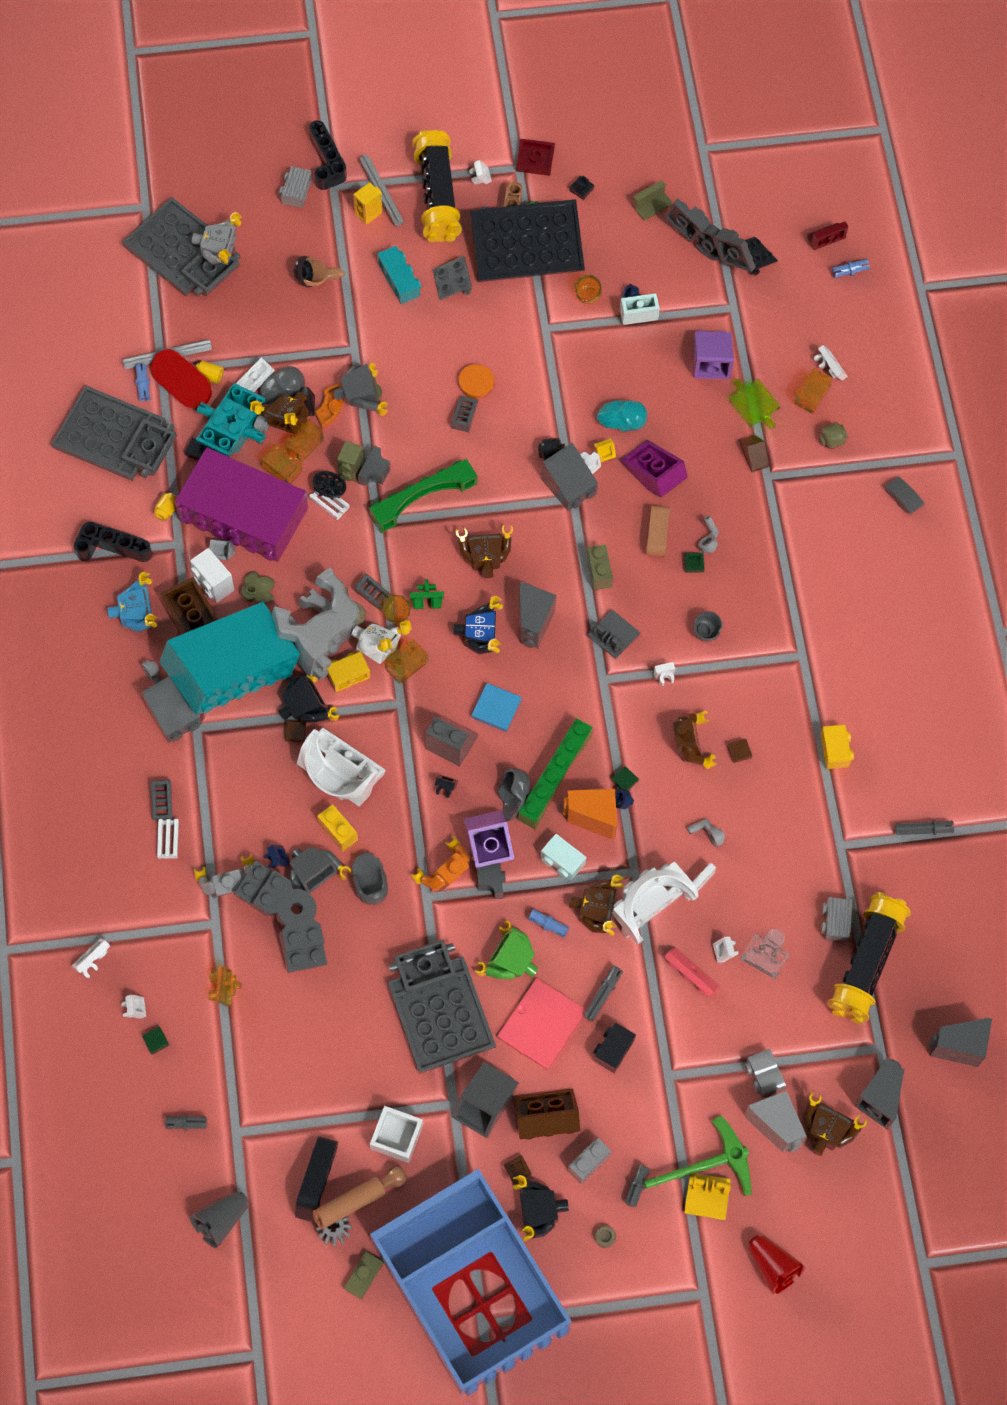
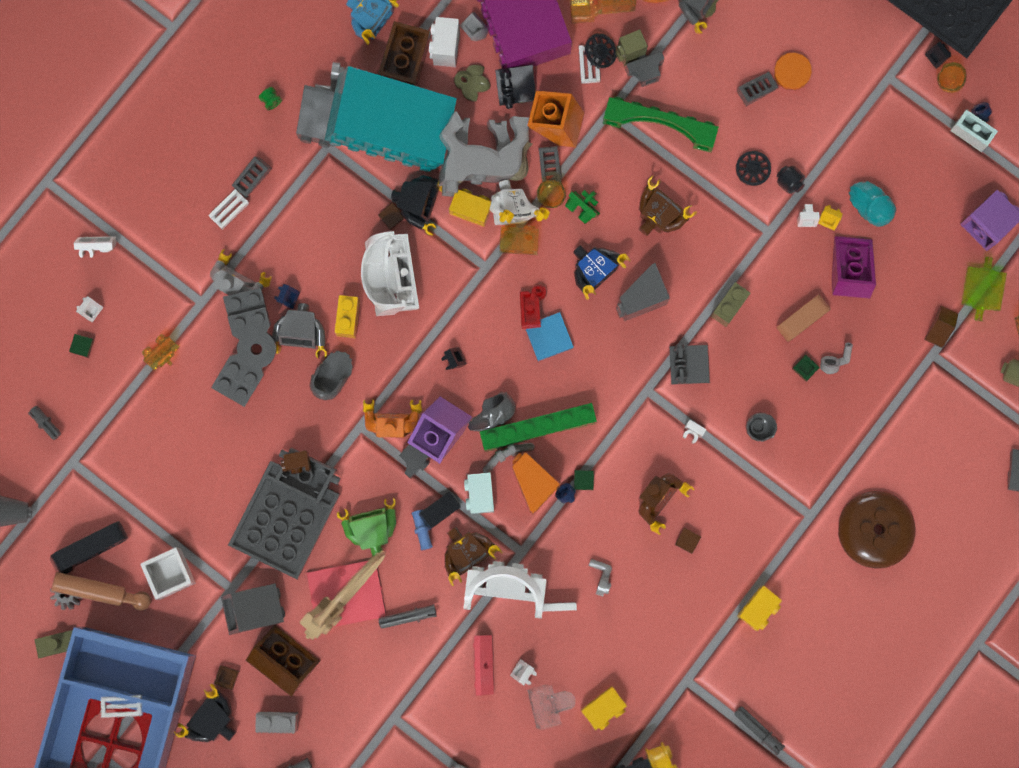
camera: 50 degrees right, 15 degrees up
dark grey slope [426,717,478,767] -> none
dark grey slope [541,443,598,511] -> none
black brick [593,1022,636,1074] -> none
light grey brick [821,897,852,942] -> none
none -> white tile [101,695,143,718]
none -> green wheel [258,87,282,111]
none -> reddish brown brick [281,451,312,474]
none -> tan brick [300,551,386,640]
none -> black tile [418,492,461,530]
none -> light grey piece [483,443,535,473]
none -> black hinge [495,65,536,109]
none -> red hinge [520,285,547,329]
none -> orange slope [527,90,584,148]
none -> yellow brick [581,686,627,730]
none -> black wheel [736,151,771,186]
none -> reddish brown brick [838,491,916,568]
none -> black tile [925,42,951,69]

